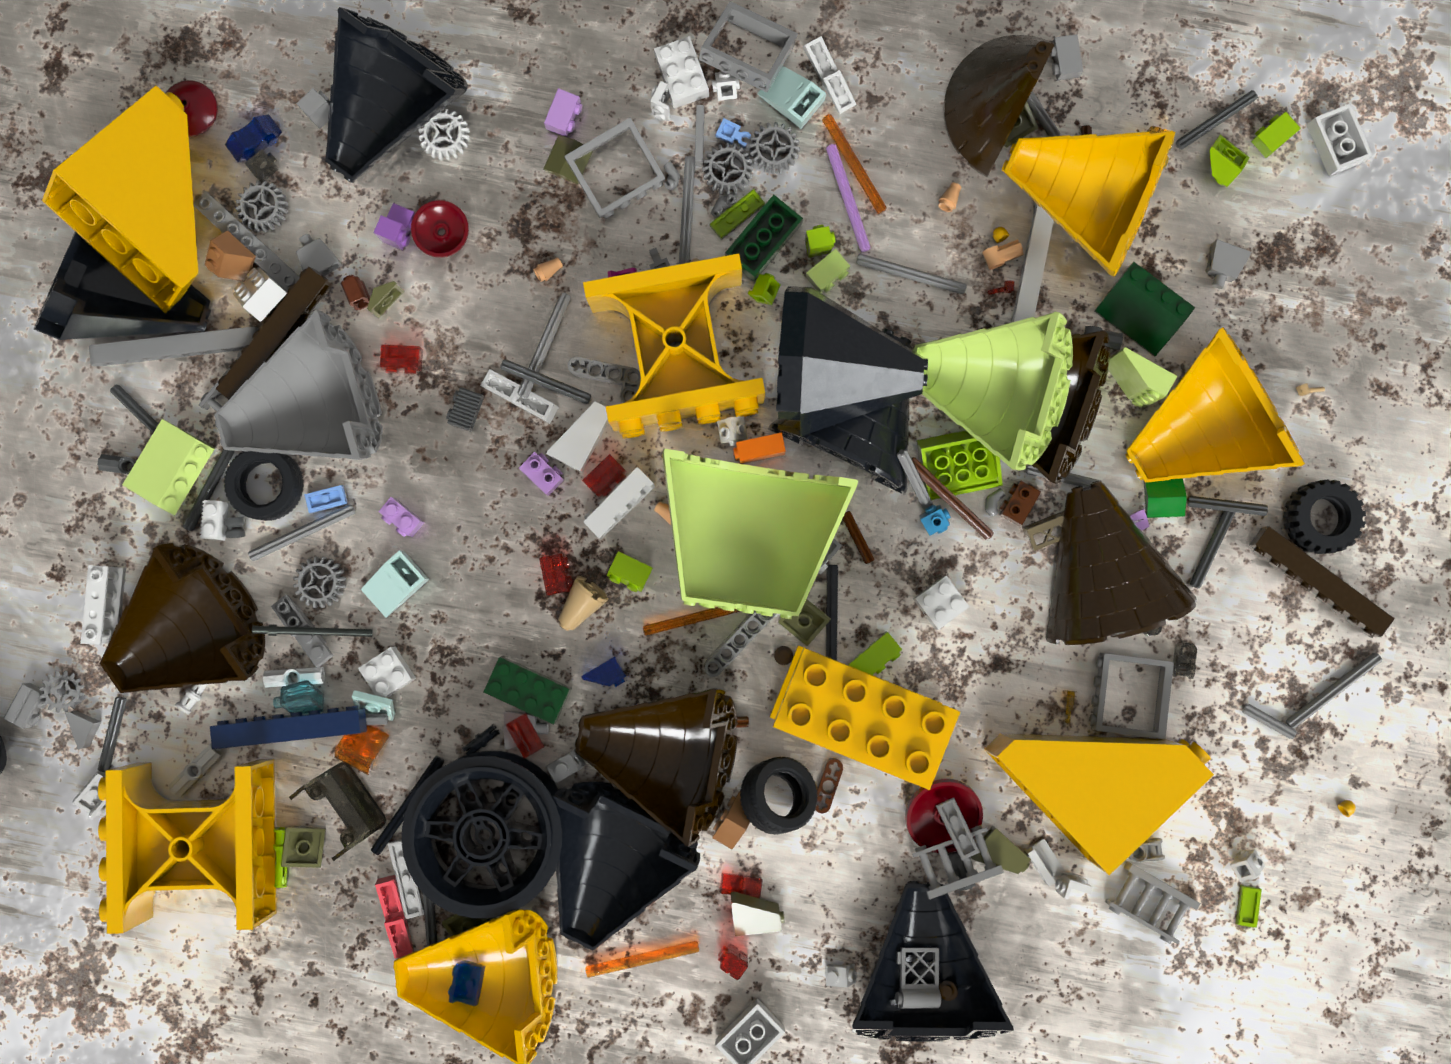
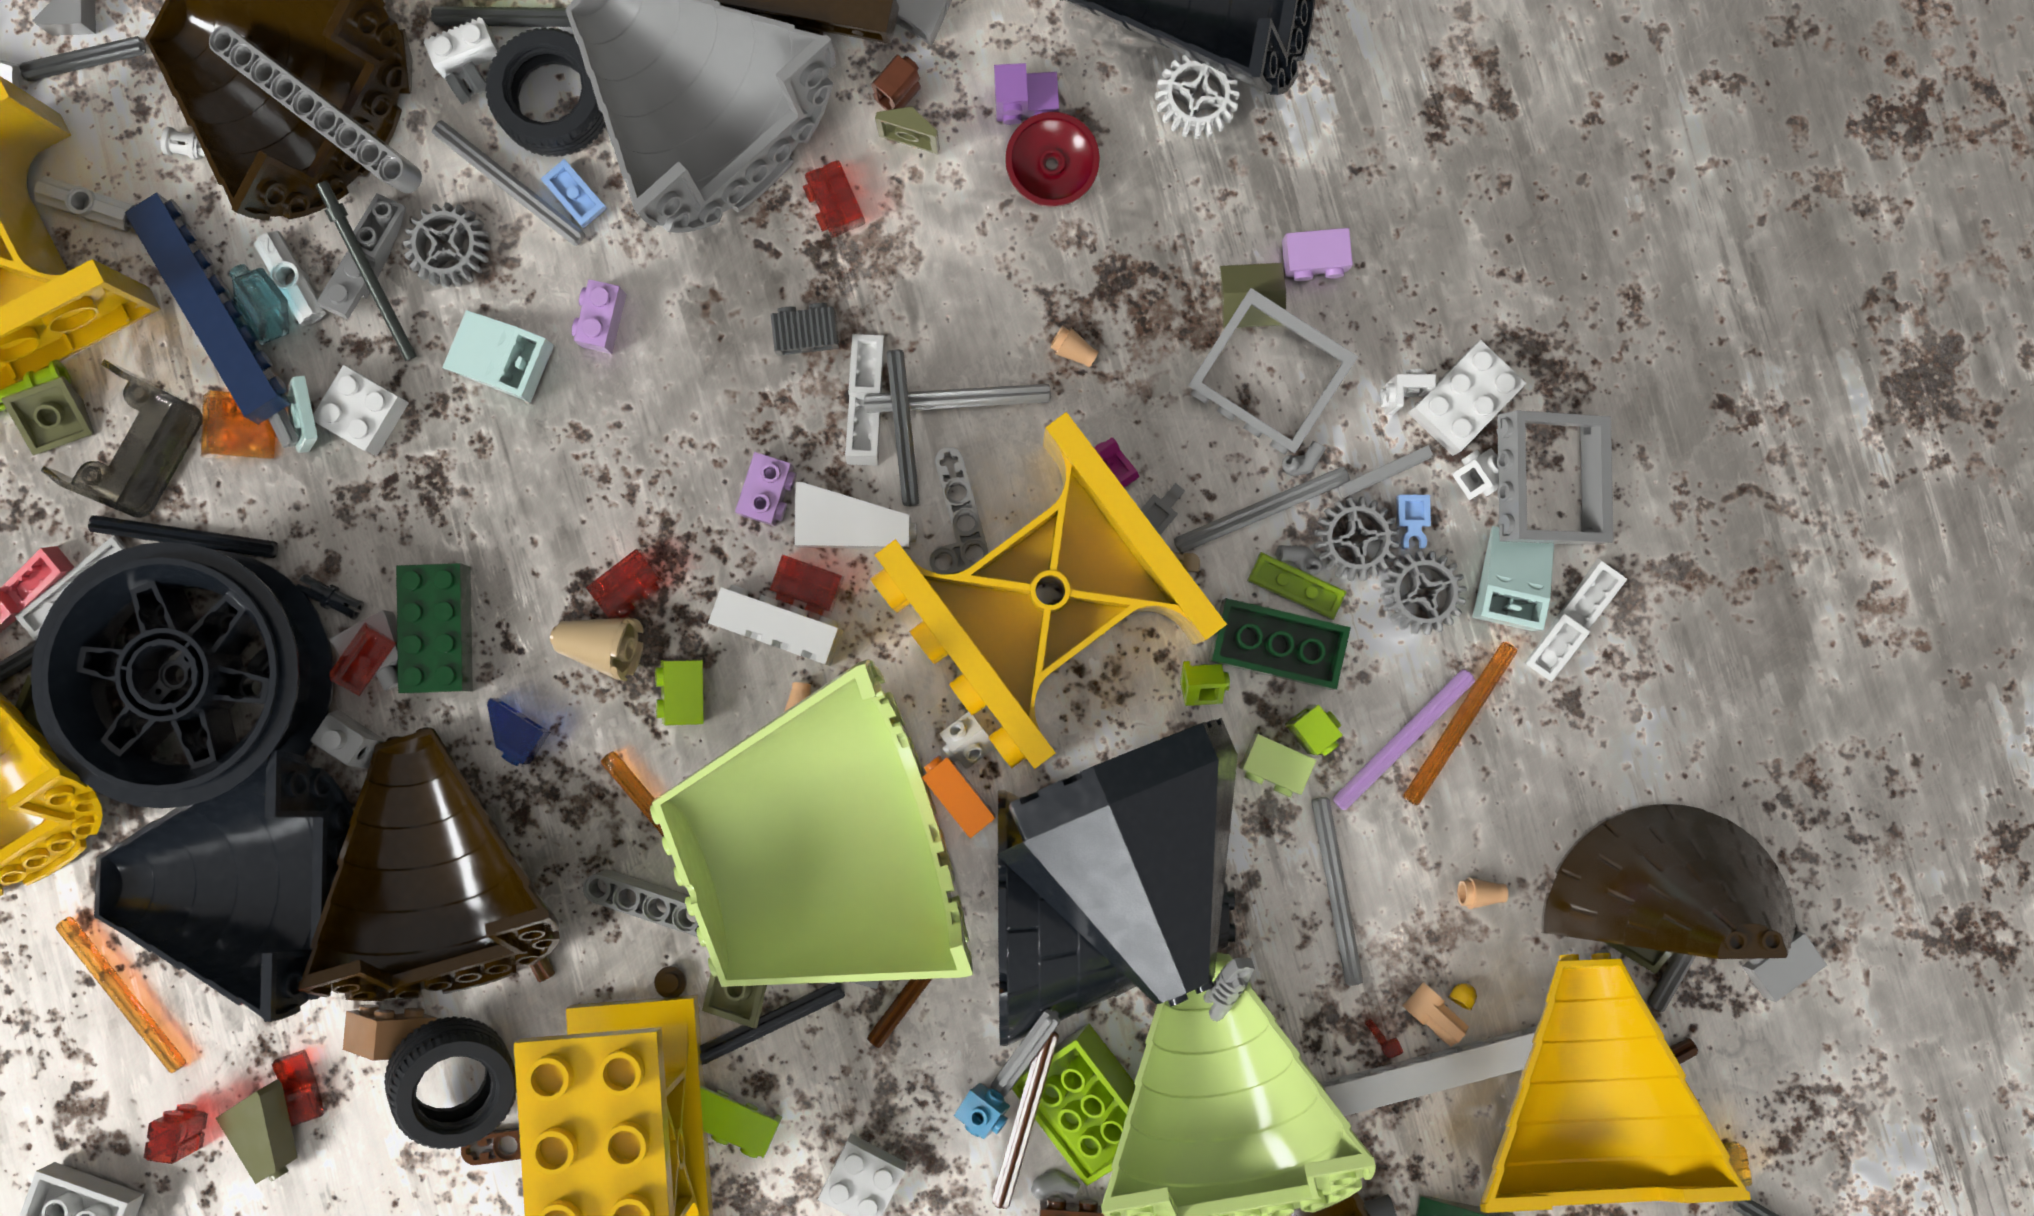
camera: 55 degrees right, 0 degrees up
none -> light grey beam [209,26,422,193]
none -> light grey hinge [1203,957,1255,1022]

